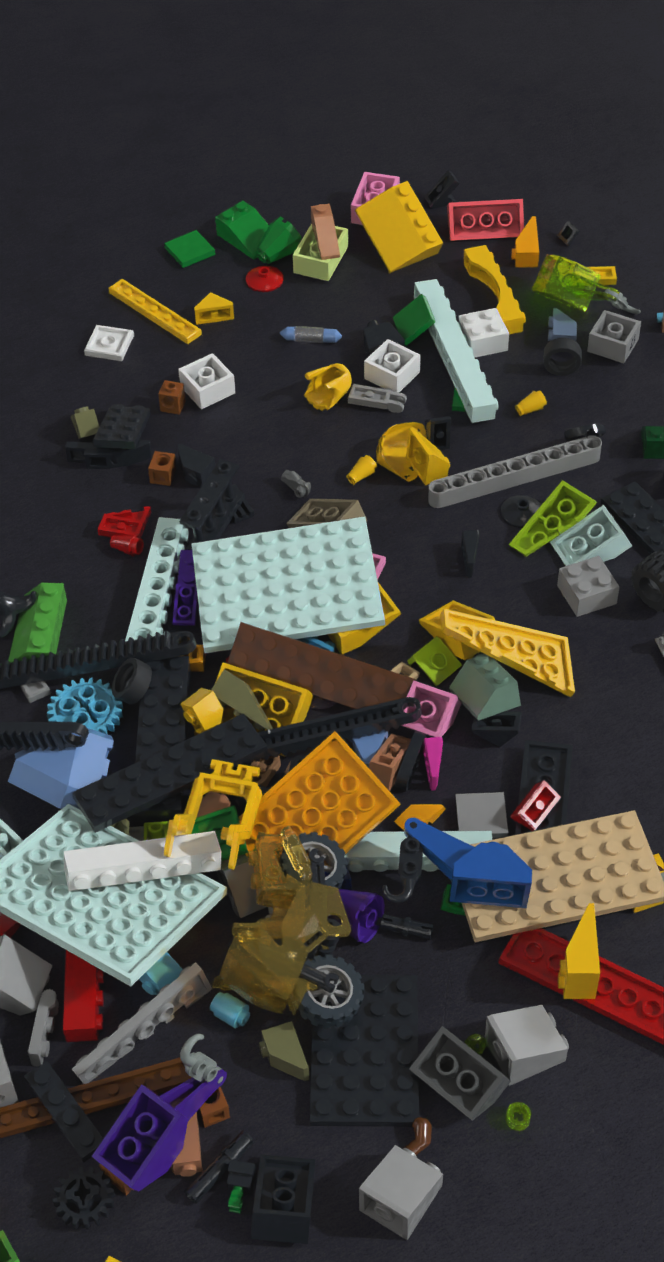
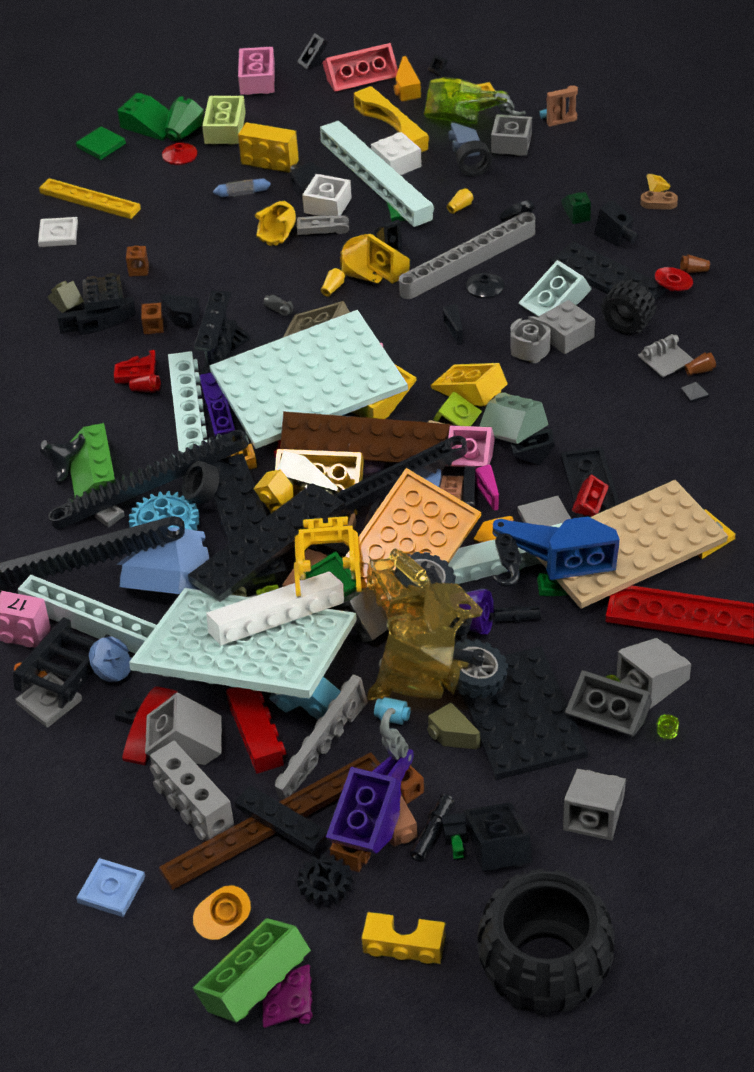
camera: 15 degrees left, 5 degrees down
light grey hinge [28,989,59,1067] -> none
white brick [179,353,235,409] -> none
yellow slope [194,292,234,325] -> none
nougat slope [311,204,340,260] -> none
yellow slope [355,181,443,273] -> none
green tile [393,294,436,346] -> none
reddish brown arm [404,1117,432,1155] -> none
yellow wing [440,609,575,697] -> none
lime wedge [509,480,597,557] -> none
yellow slope [558,903,600,999] -> none
none -> yellow brick [238,122,299,172]
none -> light grey brick [510,316,551,363]

